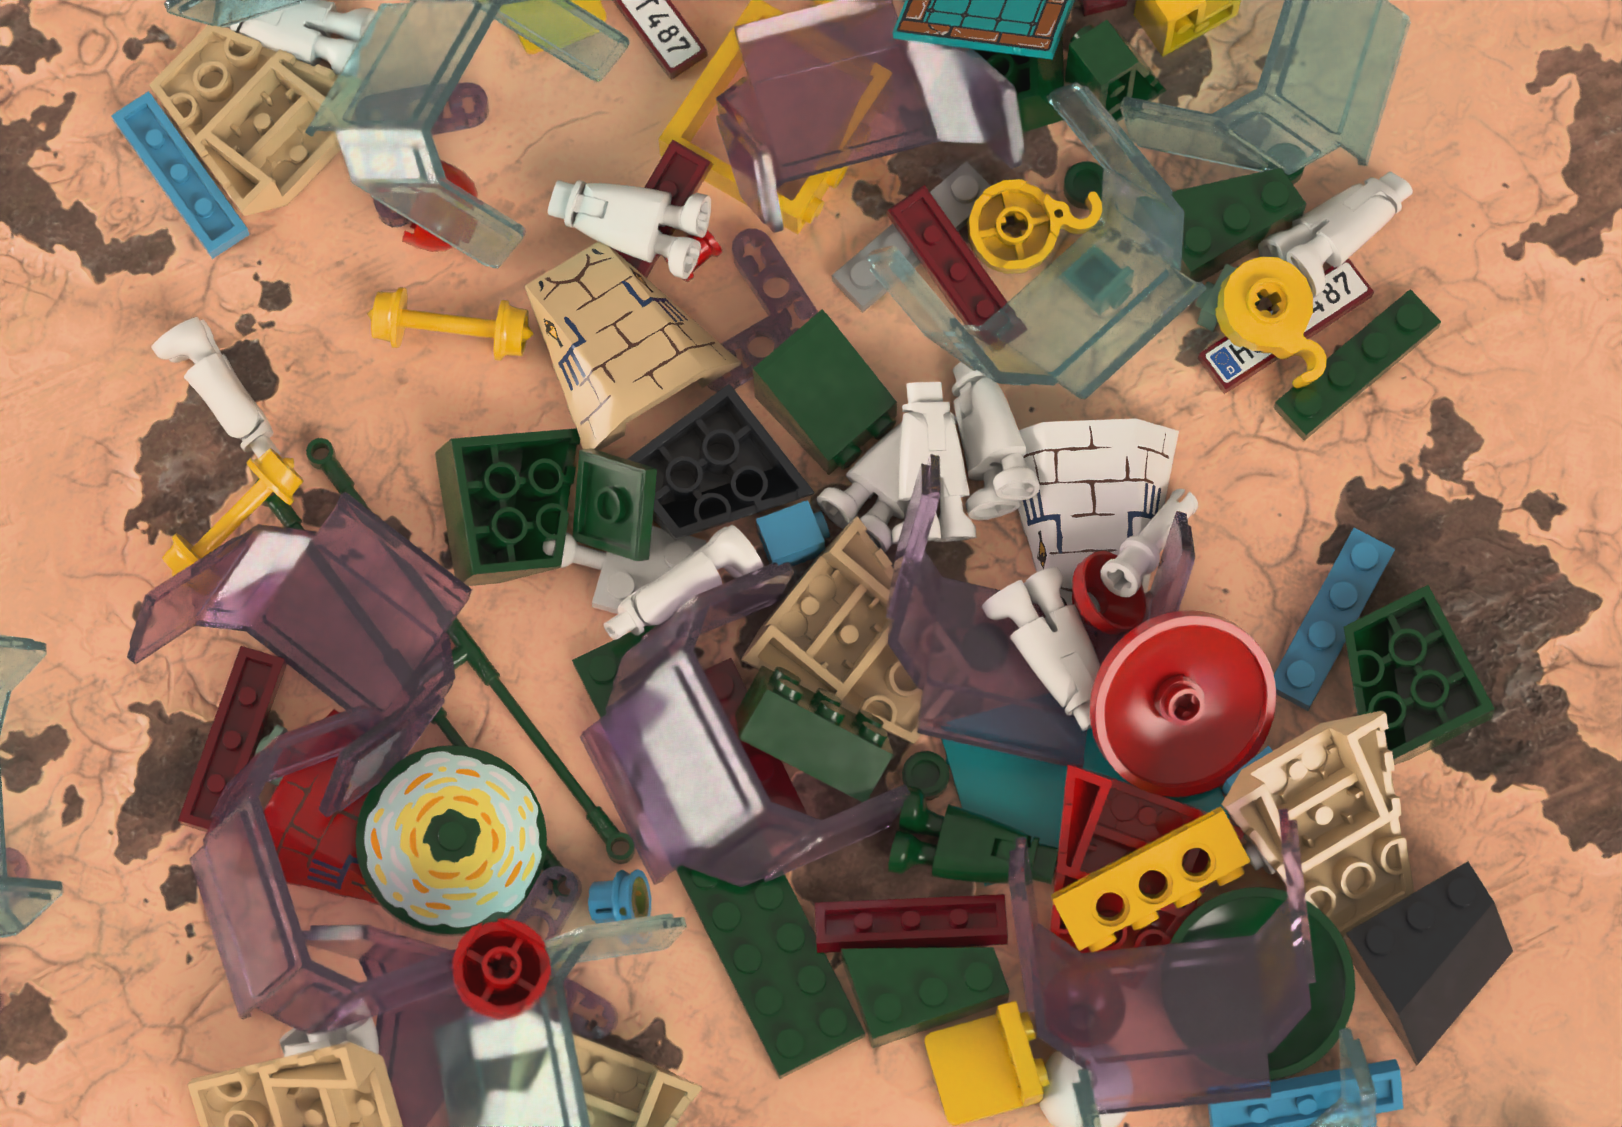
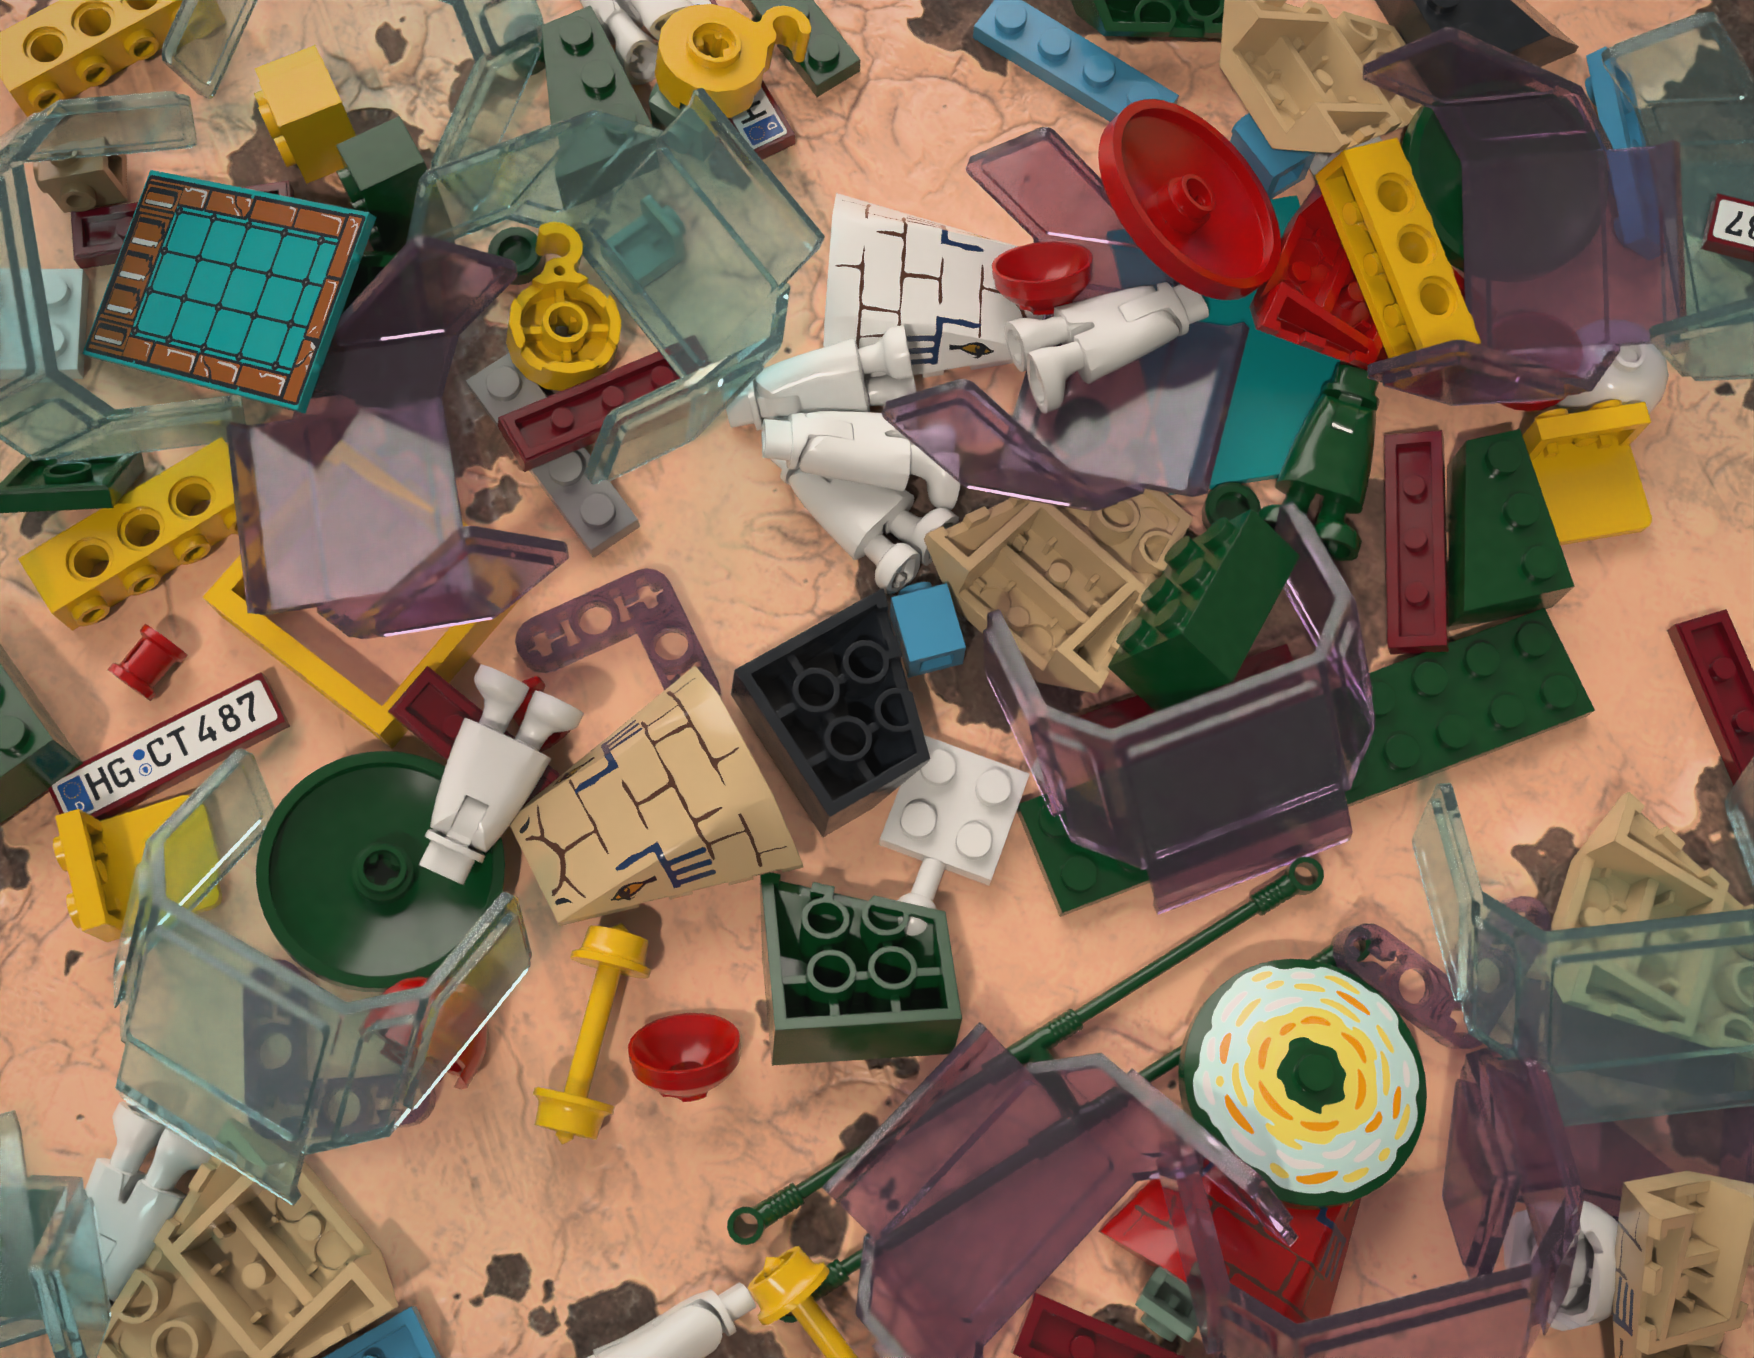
camera: 90 degrees left, 0 degrees up
red cylinder [452,918,551,1020] -> none
dark green plate [572,448,657,562] -> none
dark azure piece [588,869,651,932] -> none
white piece [603,525,764,640] -> none
dark green slope [753,309,897,475] -> none
white pin [1100,489,1198,597] -> none
none -> dark green dish [256,751,505,993]
none -> red piece [628,1013,741,1102]

